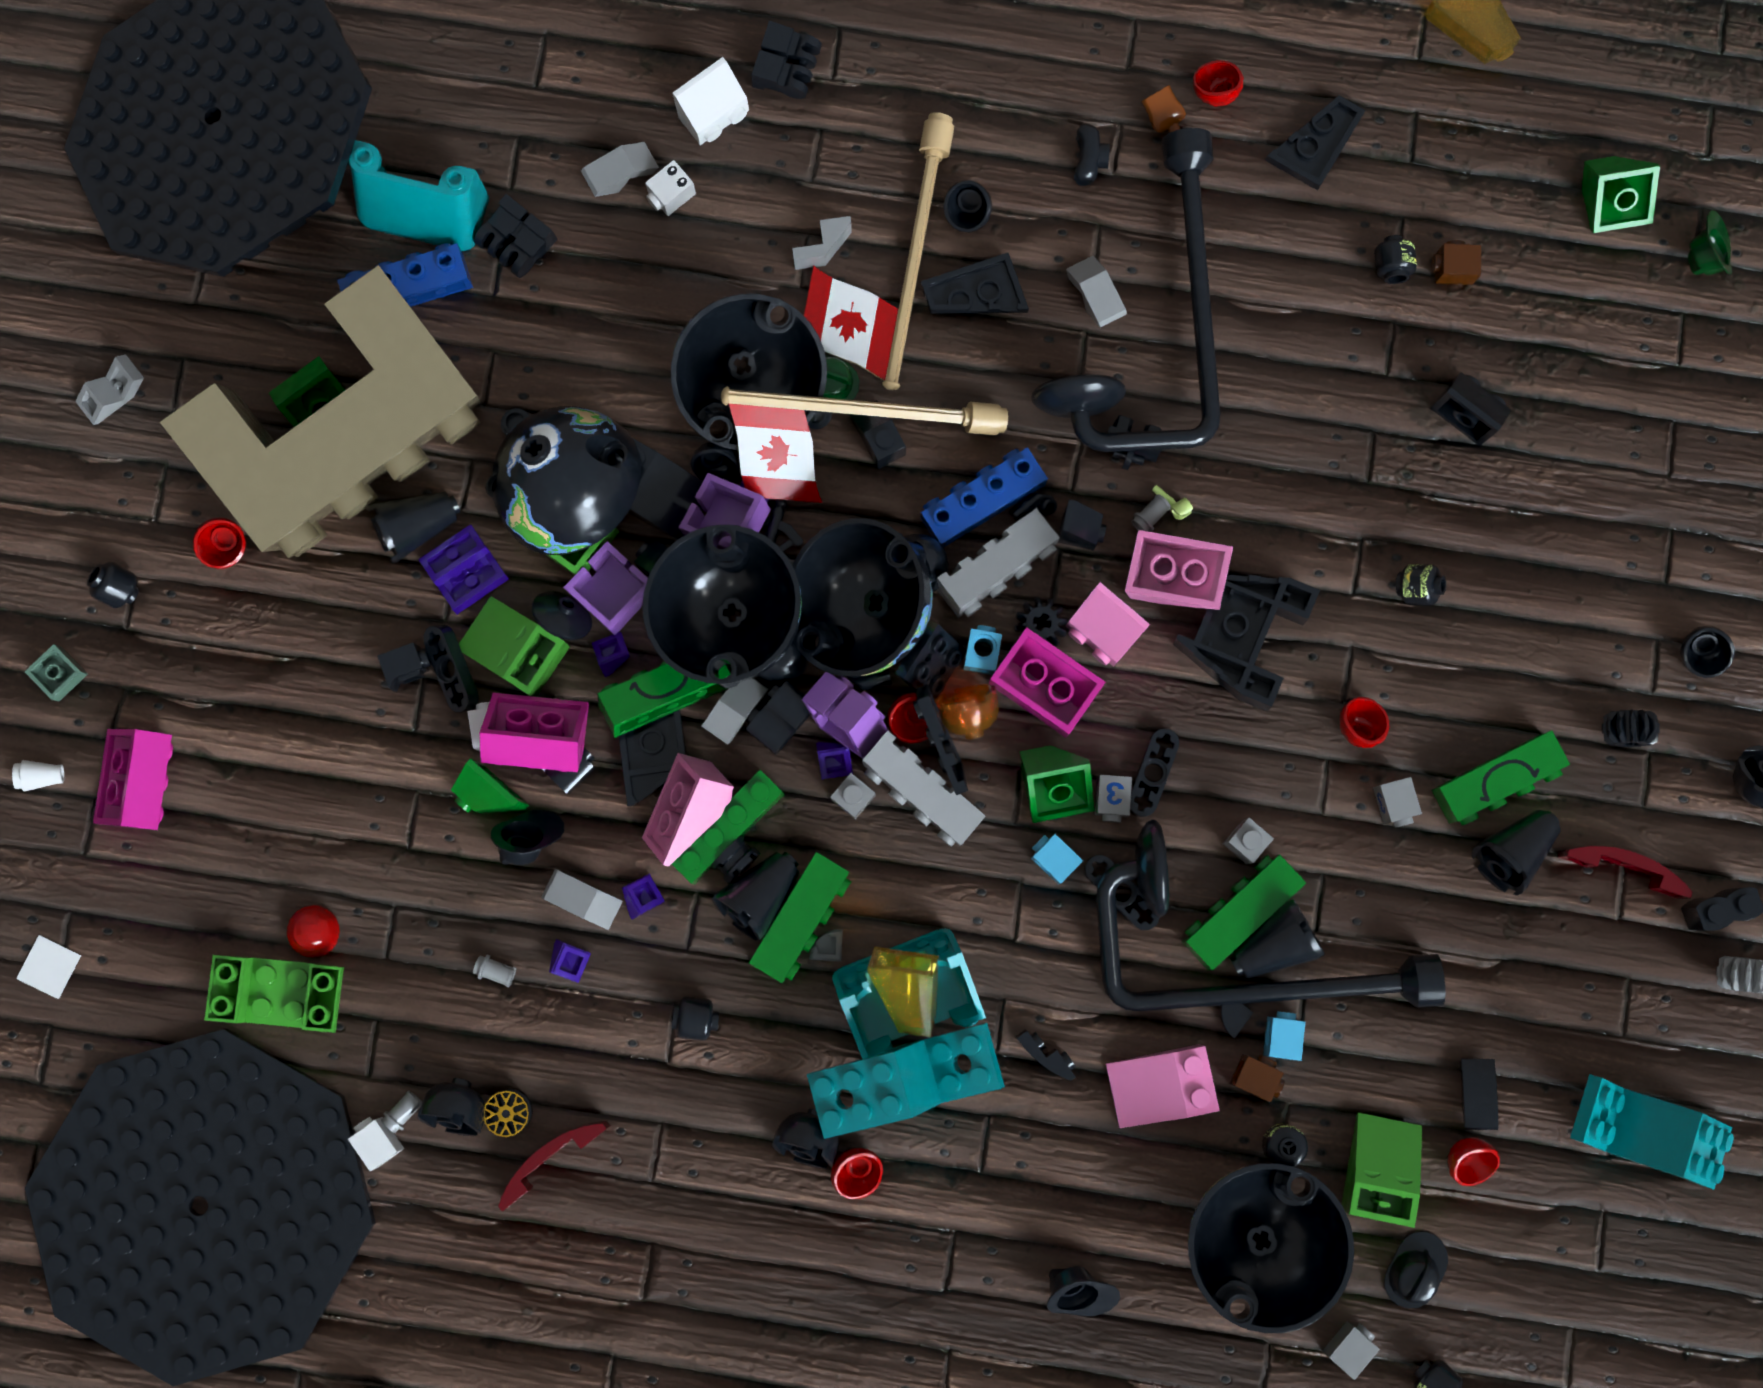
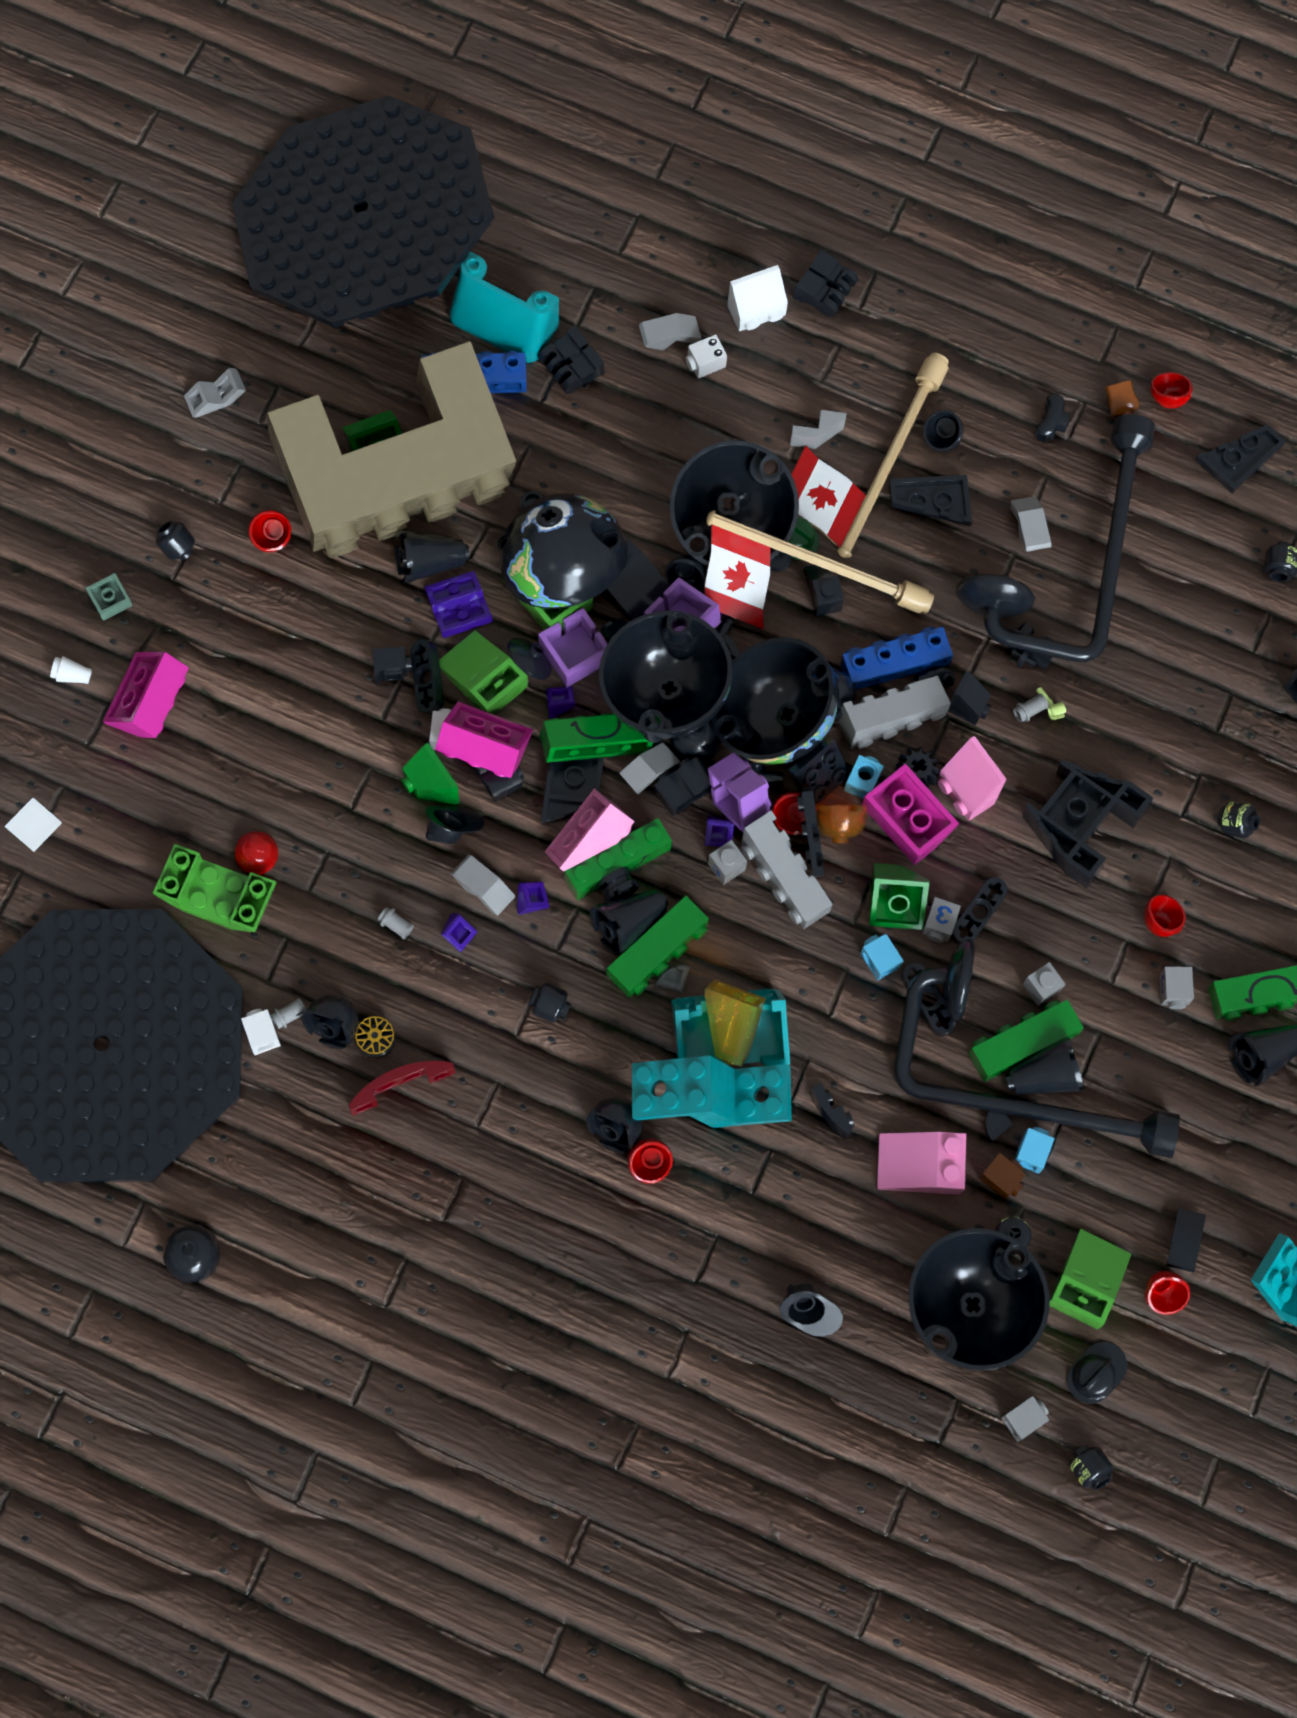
camera: 10 degrees right, 10 degrees down
bright pink slope [1125,530,1233,610] -> none

